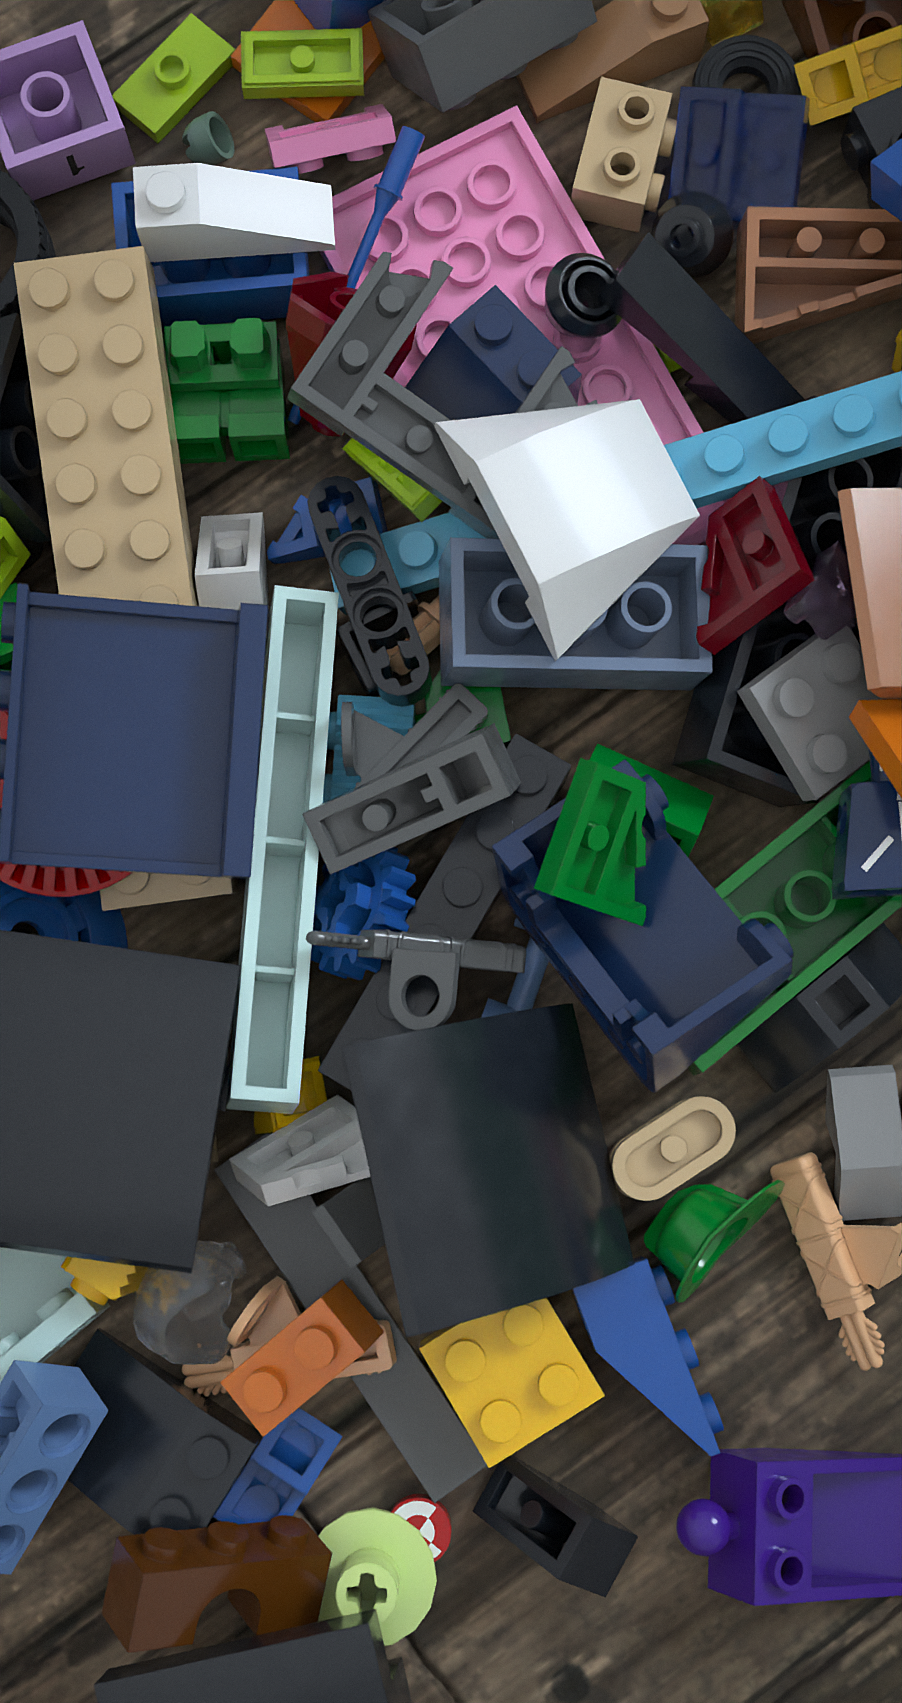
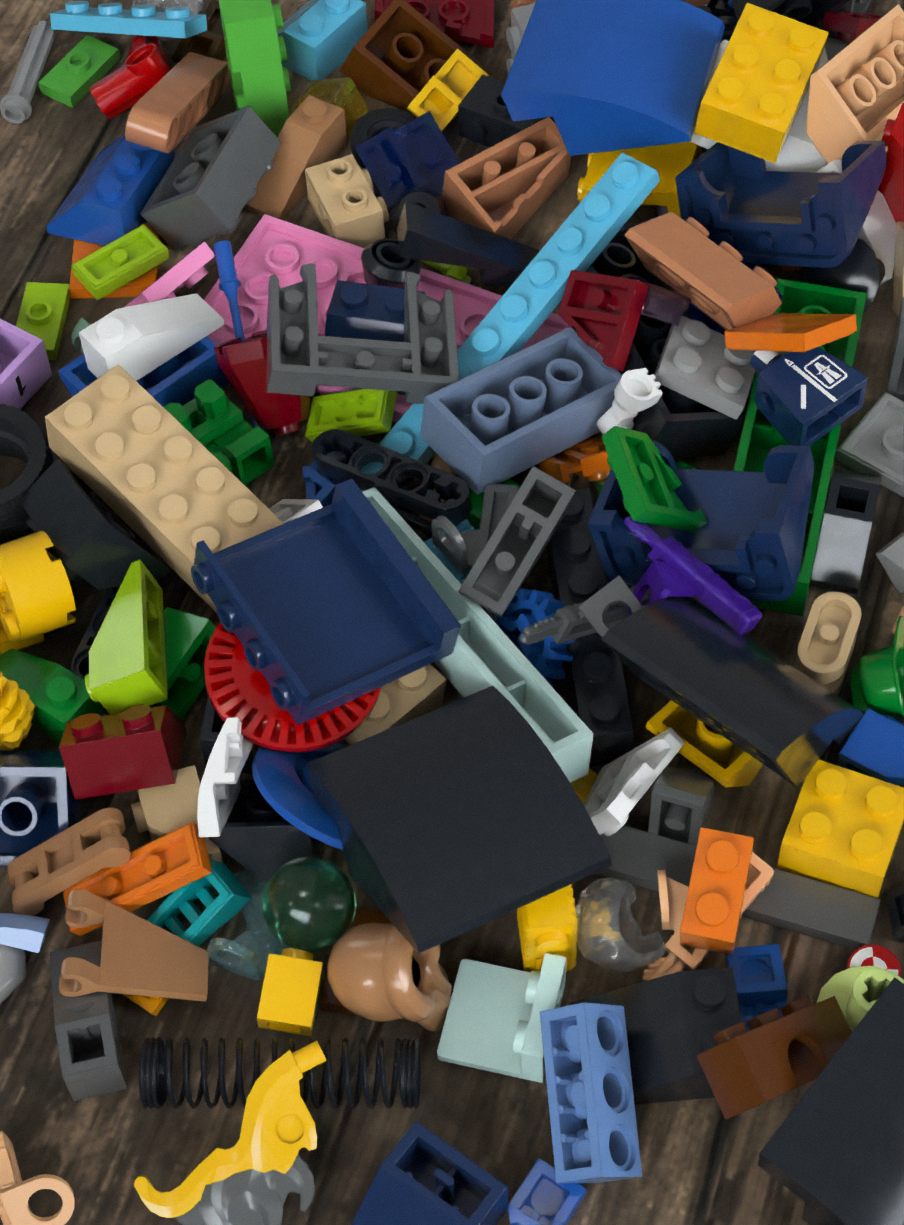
camera: 35 degrees left, 25 degrees down
white wedge [434,399,700,661] -> none
none -> orange plate [539,436,611,483]
none -> white piece [597,368,663,434]
none -> dark purple piece [624,516,762,635]

